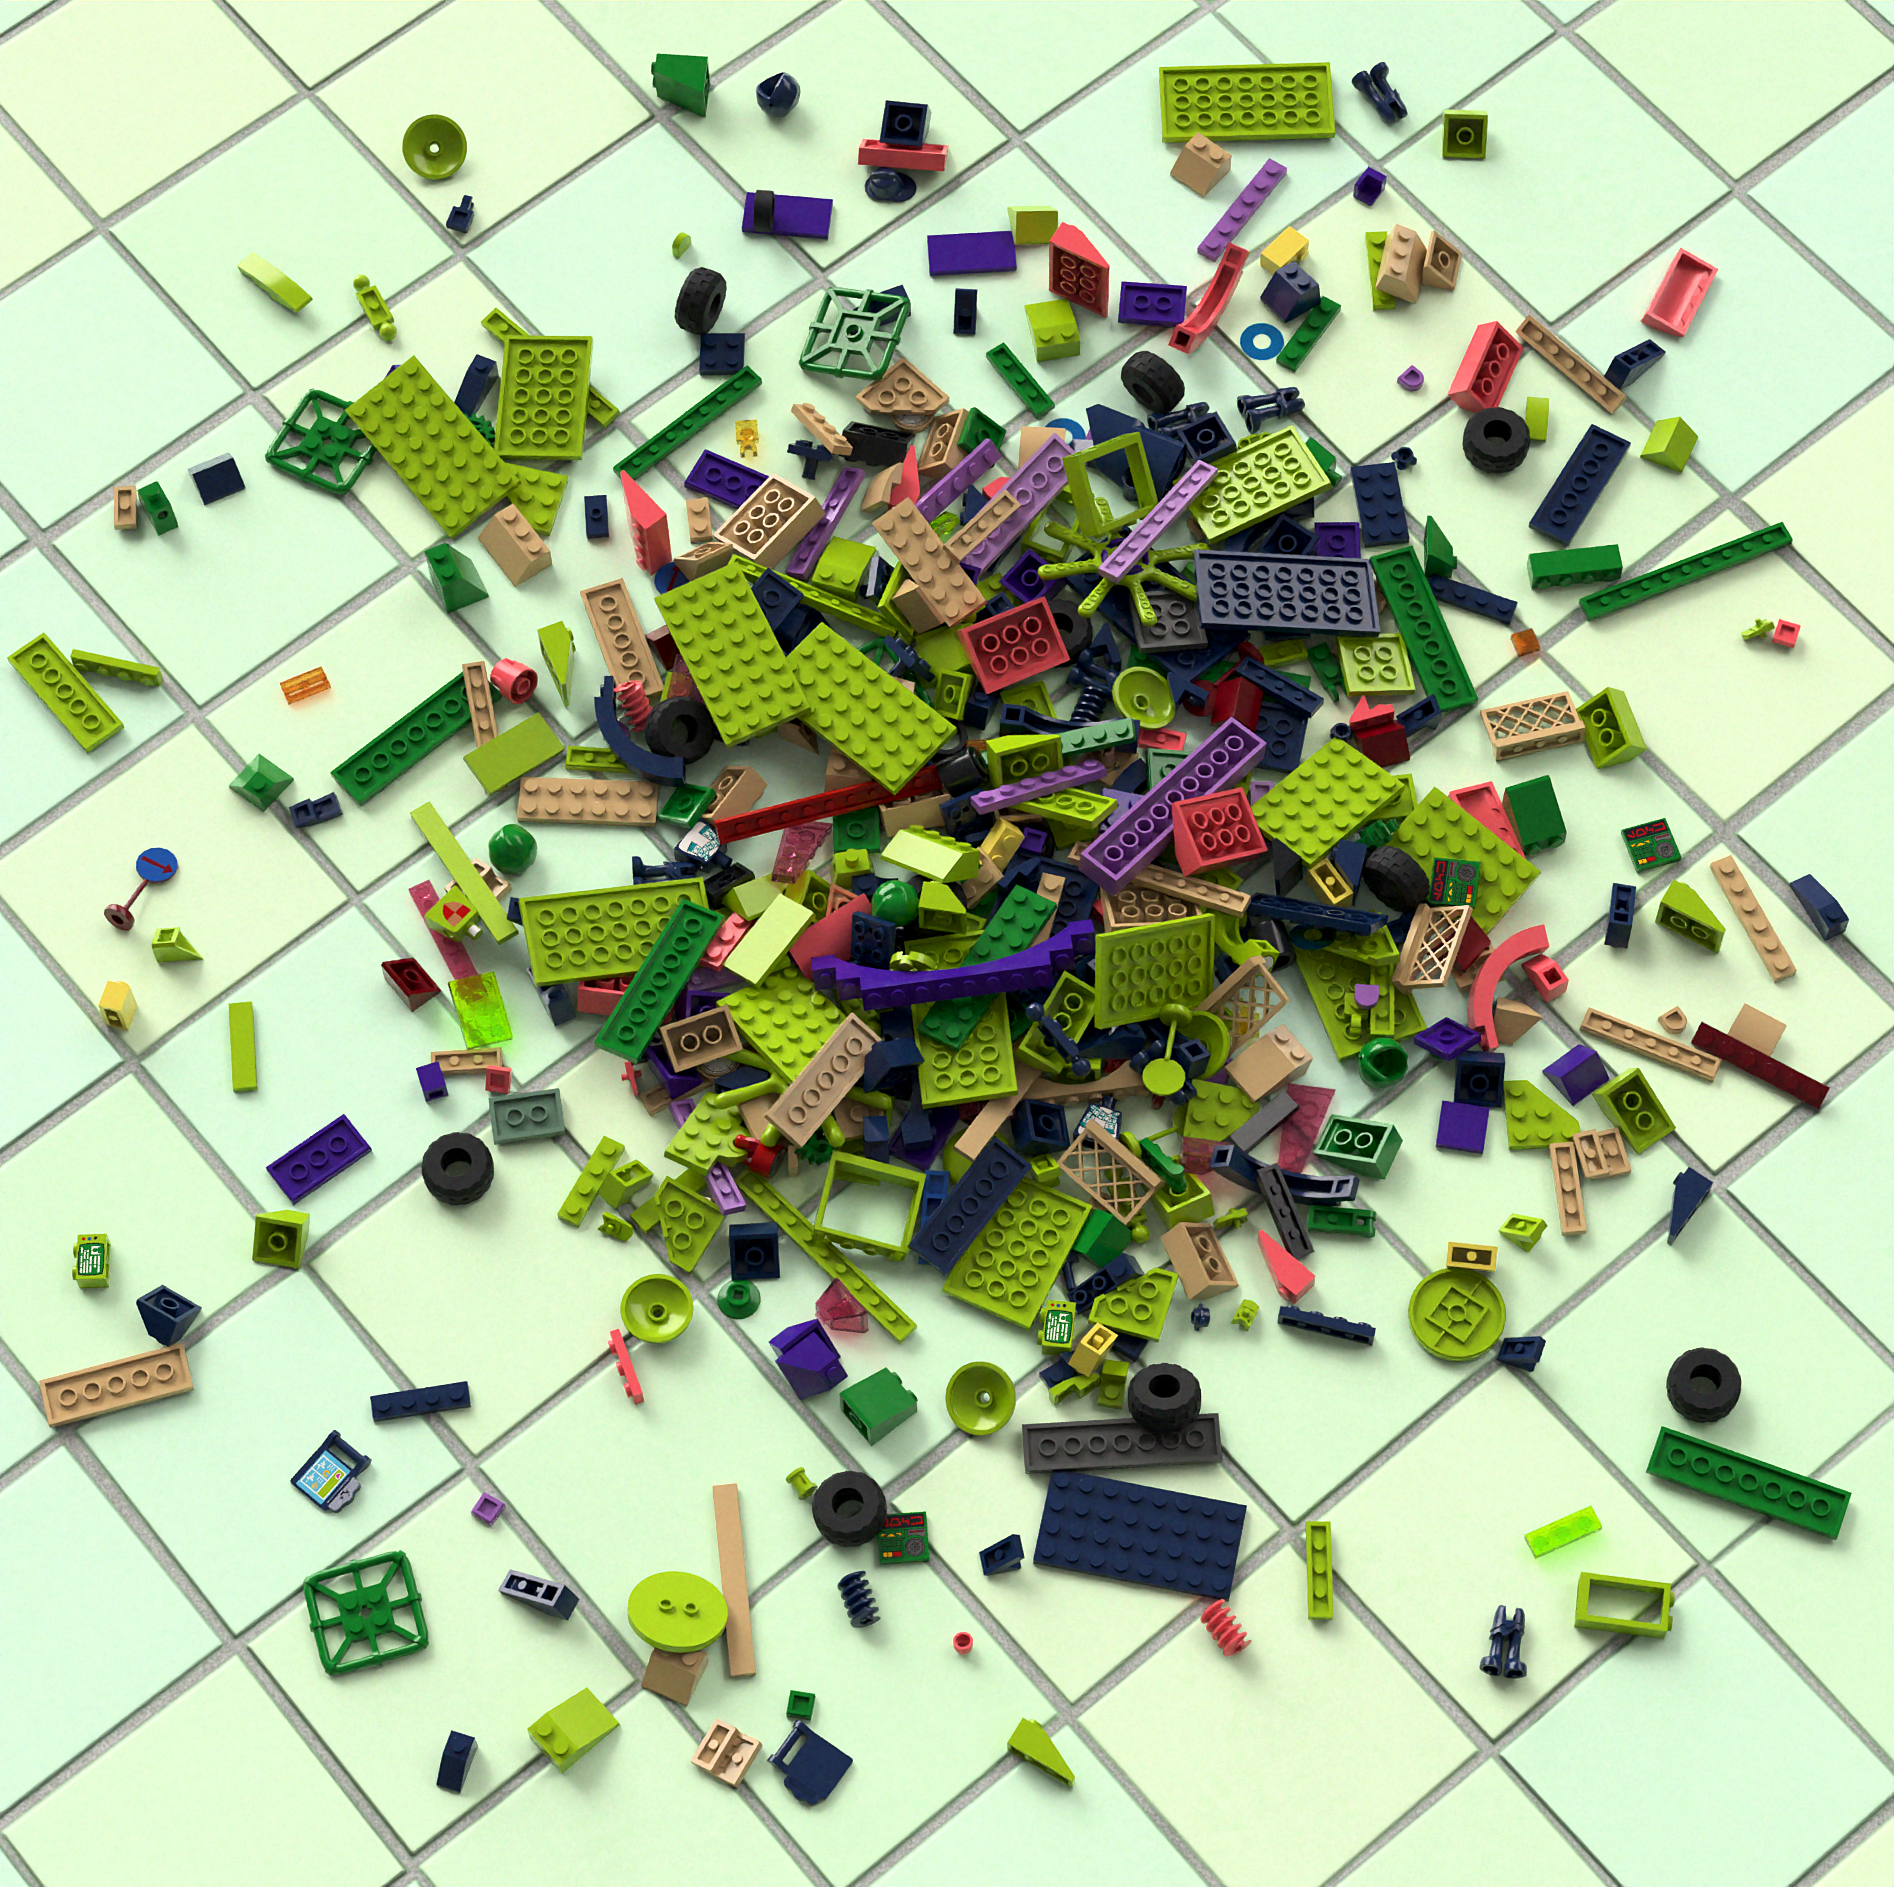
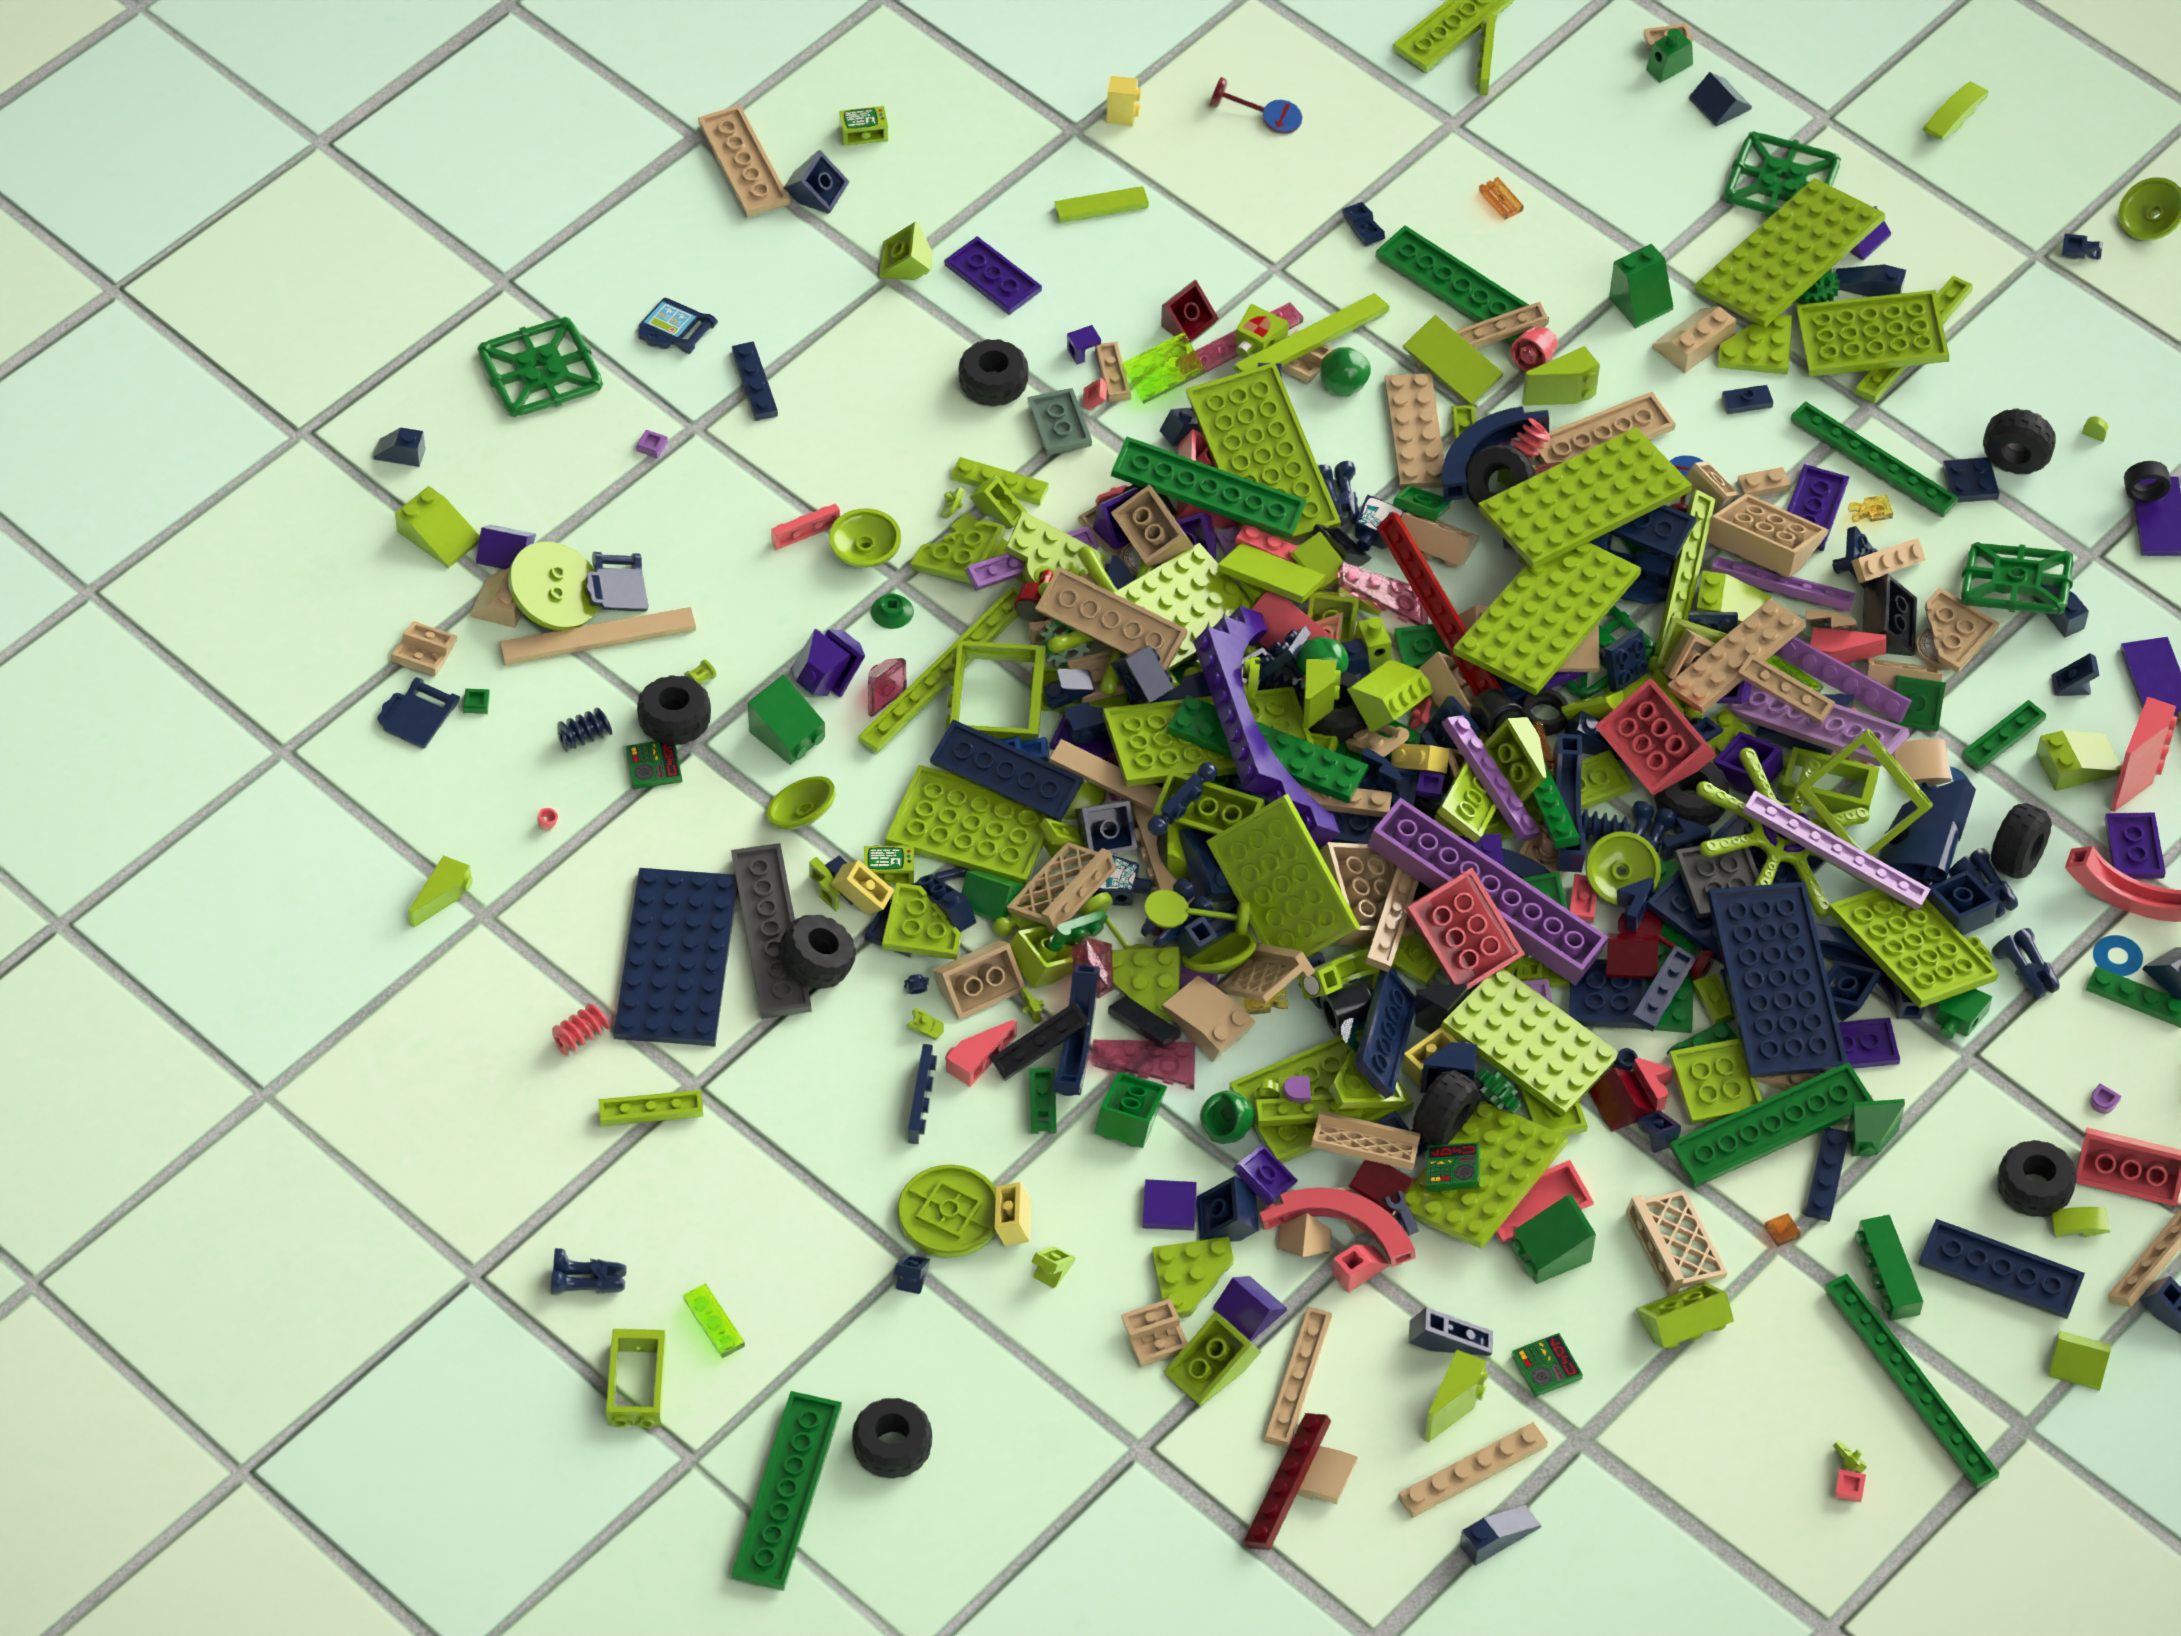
camera: 80 degrees right, 10 degrees down
lime slope [151,927,203,963] -> none
green slope [229,753,294,812] -> none
lime plate [353,274,397,341] -> none
slope [498,1569,580,1621] -> none
coral slope [620,470,673,576] -> none
dark blue slope [729,1222,780,1280] -> none
dark blue slope [979,1534,1025,1576] -> none
lime slope [1097,1359,1129,1410] -> none
dark blue plate [1350,462,1410,548] -> none
dark blue plate [1391,447,1417,470] -> none
tan plate [1549,1142,1587,1236] -> none
tan tile [1658,1006,1687,1034] -> none
dark blue slope [1667,1167,1713,1245] -> none
none -> dark purple slope [476,524,536,569]
none -> piece [585,551,649,611]
none -> dark blue plate [1384,1191,1419,1236]

